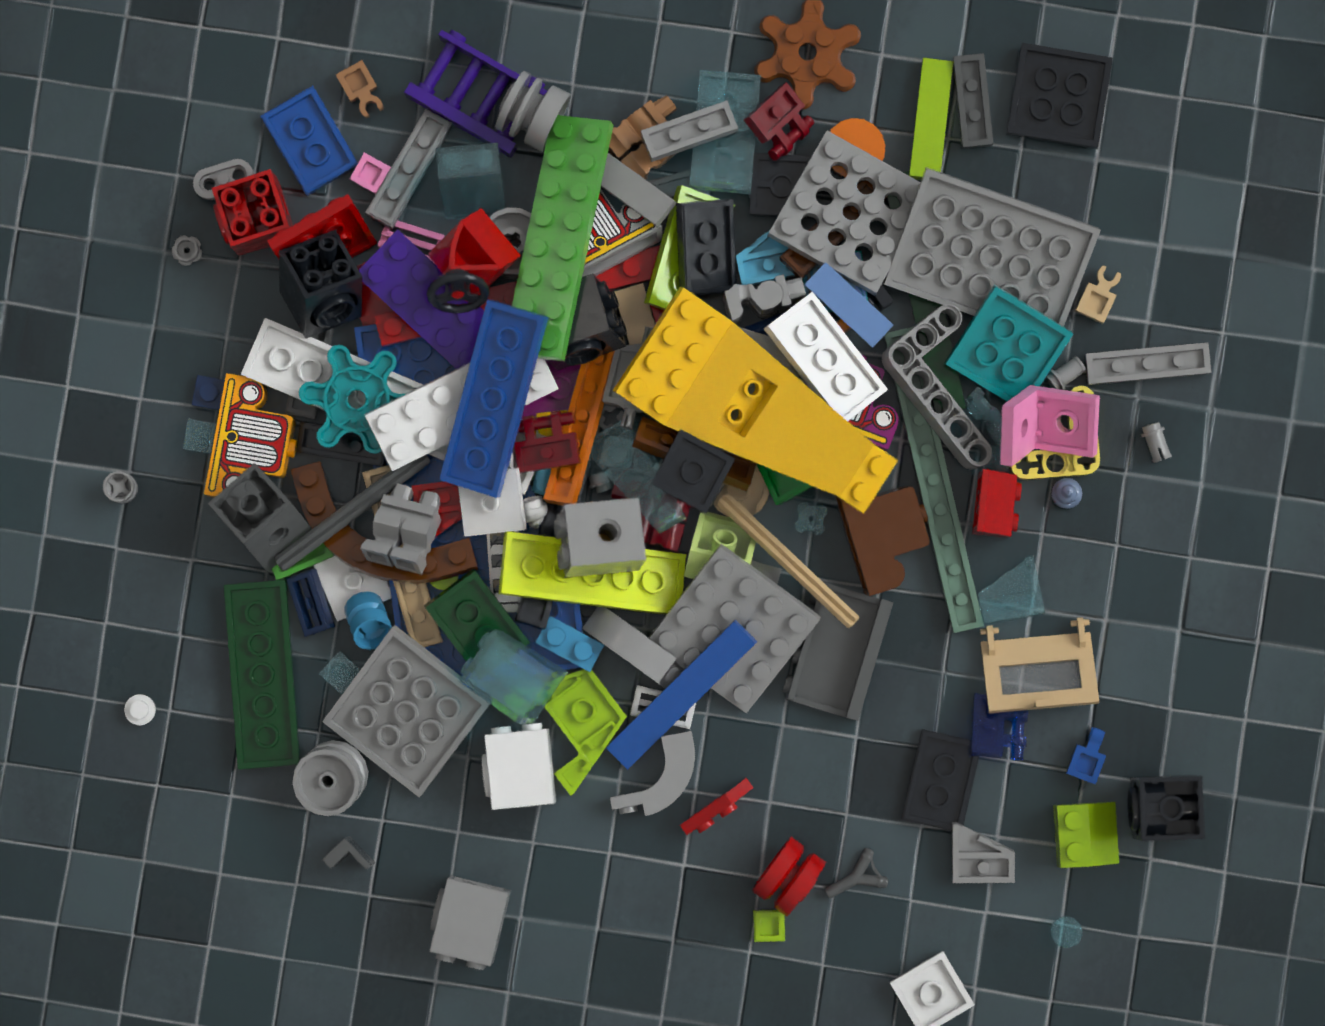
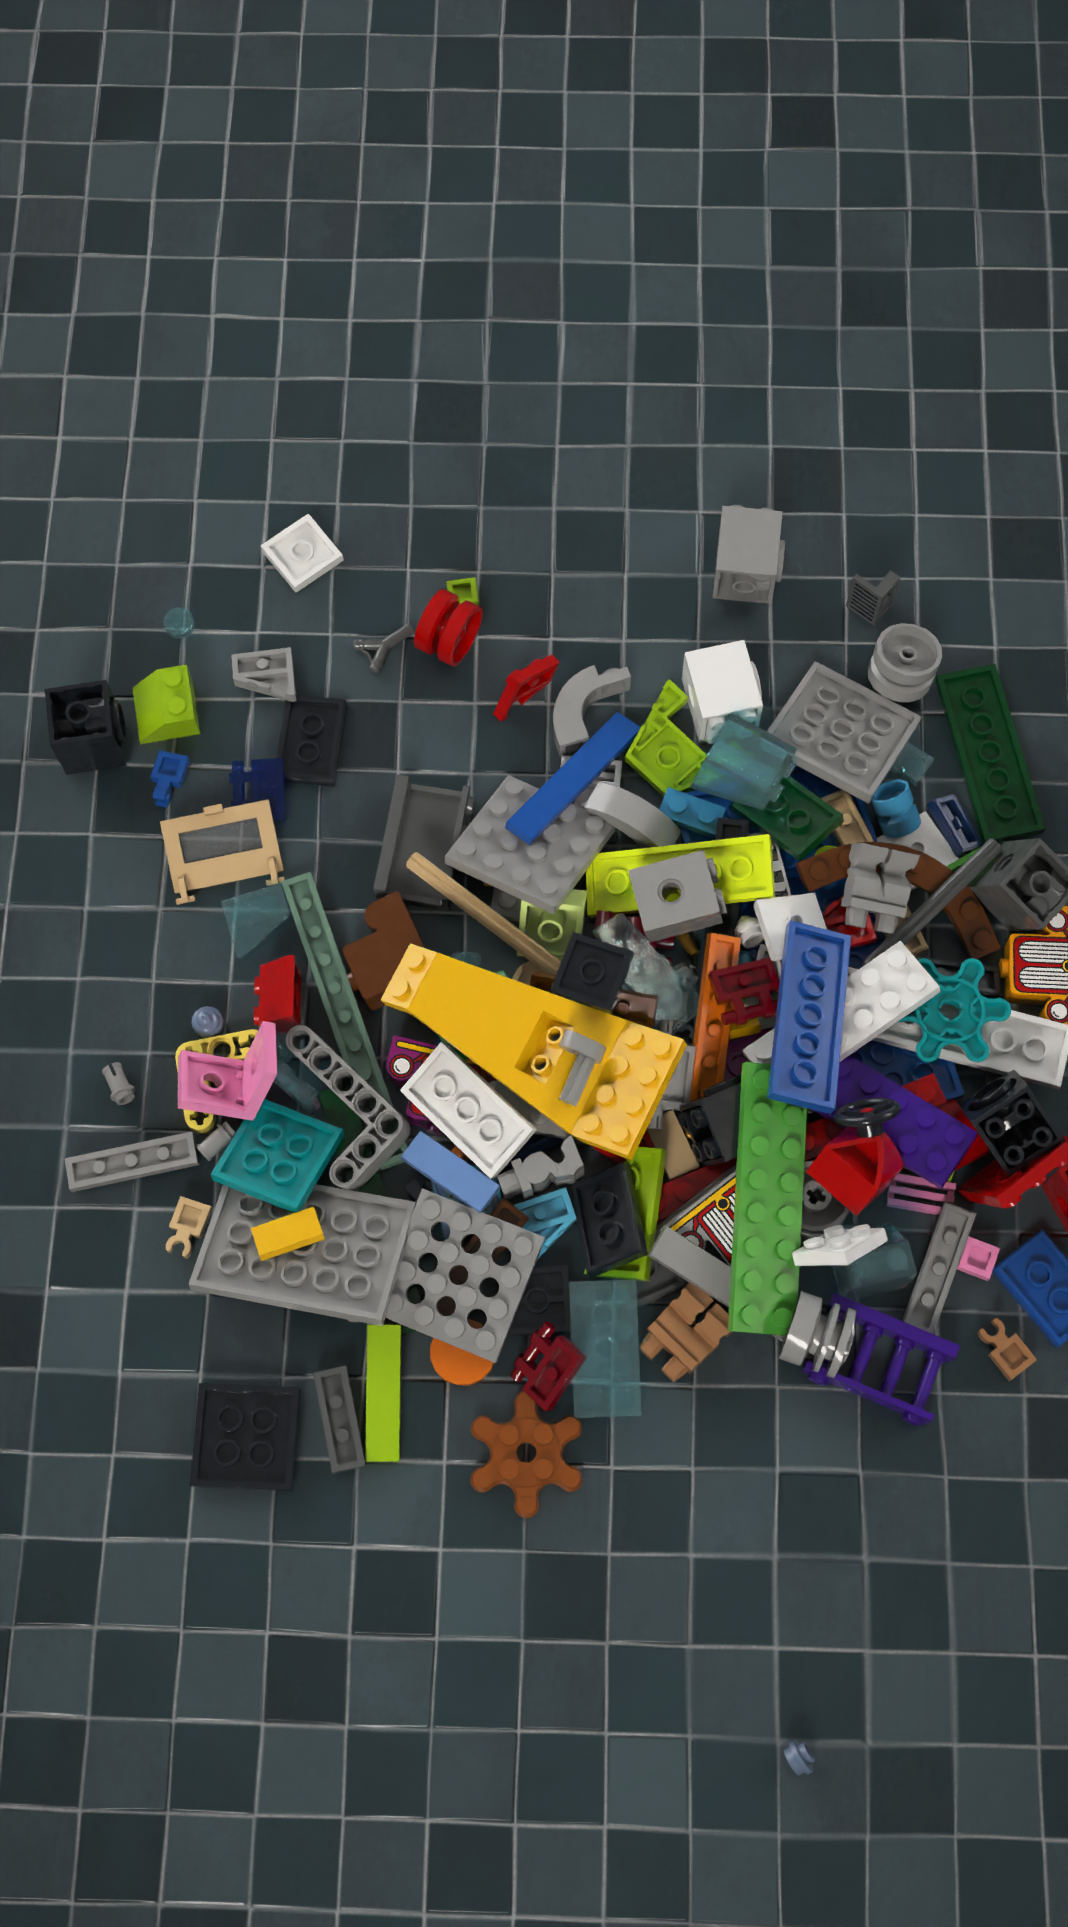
camera: 170 degrees right, 15 degrees down
light grey plate [640,101,738,162] -> none
none -> yellow tile [250,1206,325,1261]
none -> light grey piece [559,1030,607,1107]
none -> white plate [792,1224,888,1266]

